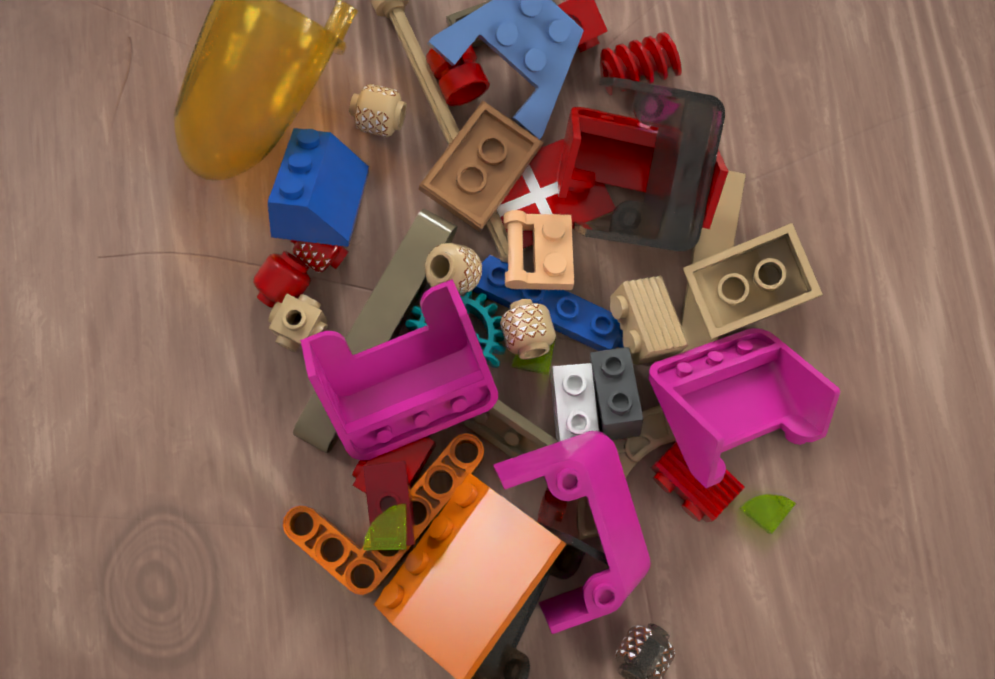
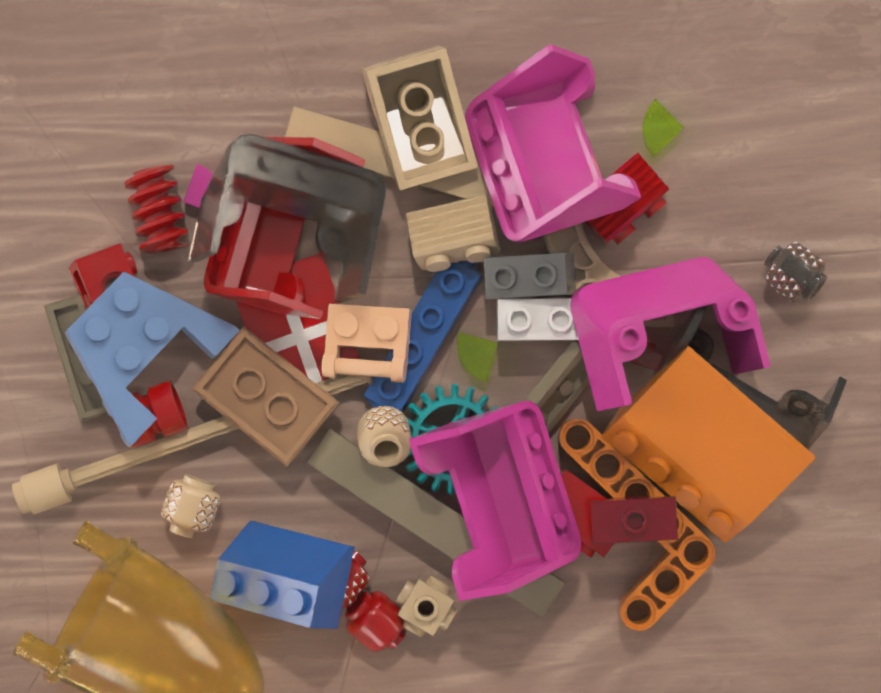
camera: 80 degrees left, 10 degrees up
clear neon green tile [363,504,407,550] -> none
tan head [500,299,556,359] -> none

